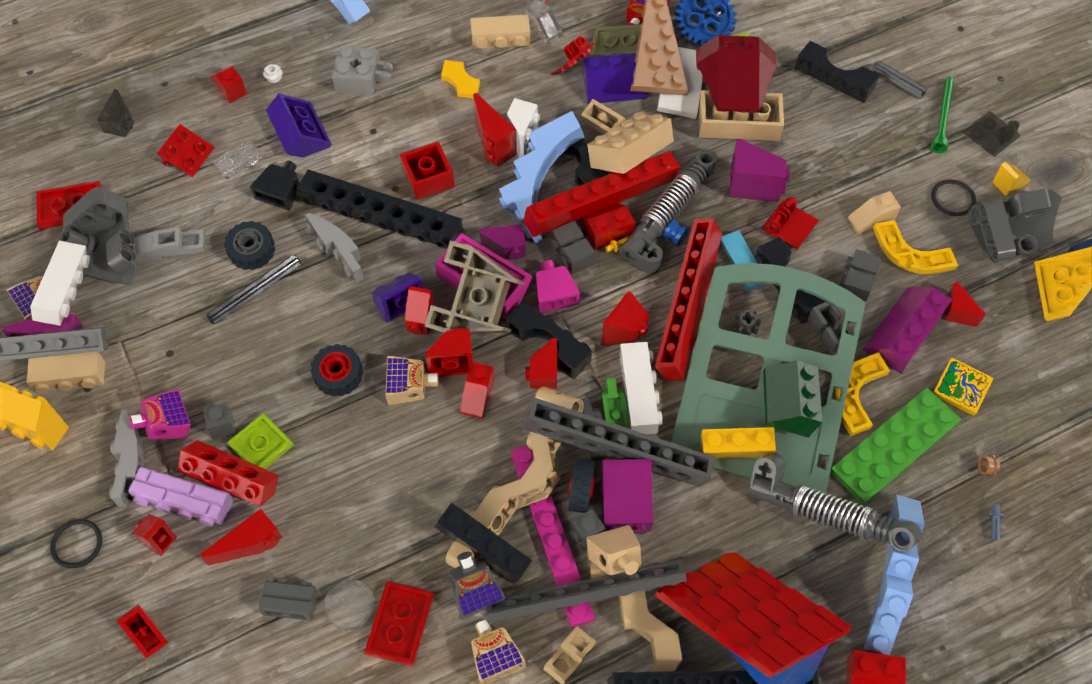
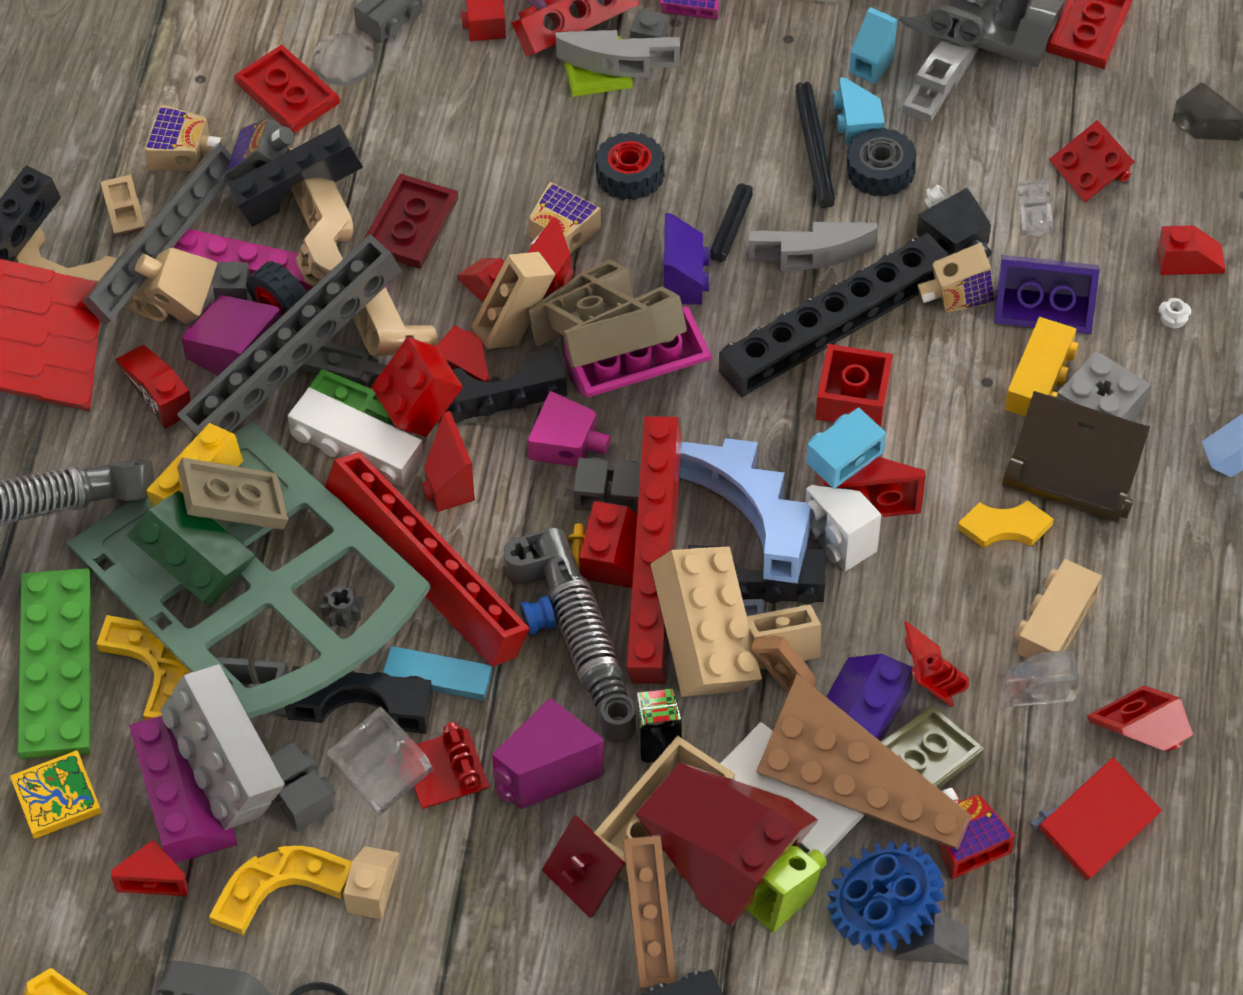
camera: 125 degrees right, 5 degrees down
slope [405,286,434,335] -> none
magenta slope [480,224,526,260] -> none
none -> red slope [116,344,191,429]
none -> light grey piece [161,664,285,830]
none -> dark tan plate [177,457,288,530]
none -> clear brick [326,706,434,816]
none -> dark red plate [363,174,458,269]
none -> red brick [371,337,463,437]
none -> tan brick [471,252,555,349]
none -> dark red piece [542,816,625,918]
none -> light grey slope [556,30,680,77]
none -> medium nougat plate [622,835,677,988]
none -> piece [637,688,682,763]
none -> black axle [710,183,753,262]
none -> medium nougat plate [750,636,818,691]
none -> medium azure brick [806,407,886,489]
none -> medium azure slope [833,78,885,146]
none -> medium azure slope [849,7,897,84]
none -> tan torso [917,243,996,313]
none -> white plate [924,185,950,208]
none -> dark brown door [1002,391,1150,523]
none -> yellow brick [1005,317,1079,417]

